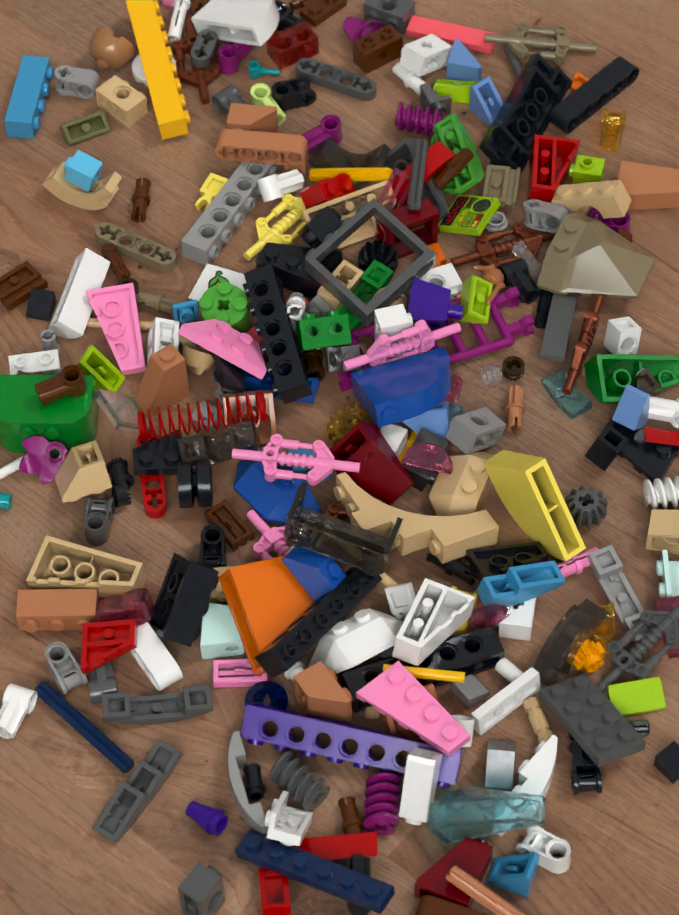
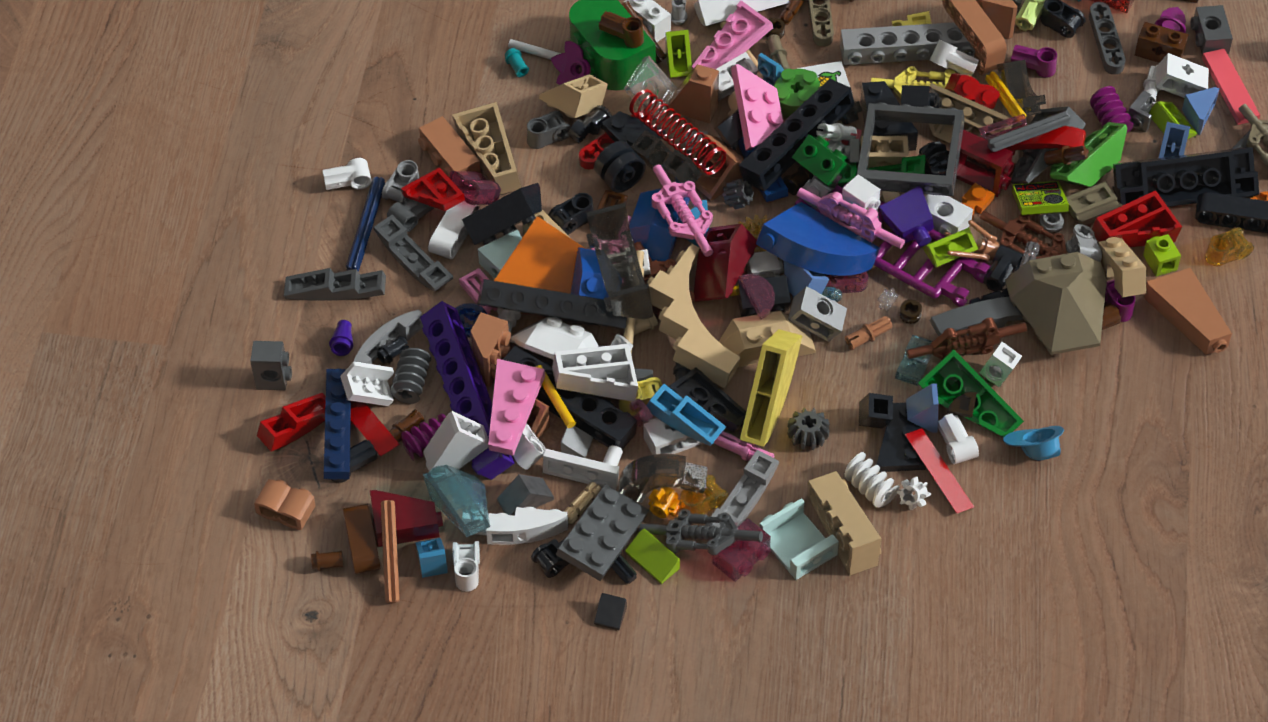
camera: 55 degrees right, 0 degrees up
none -> dark grey gear [722,179,754,210]

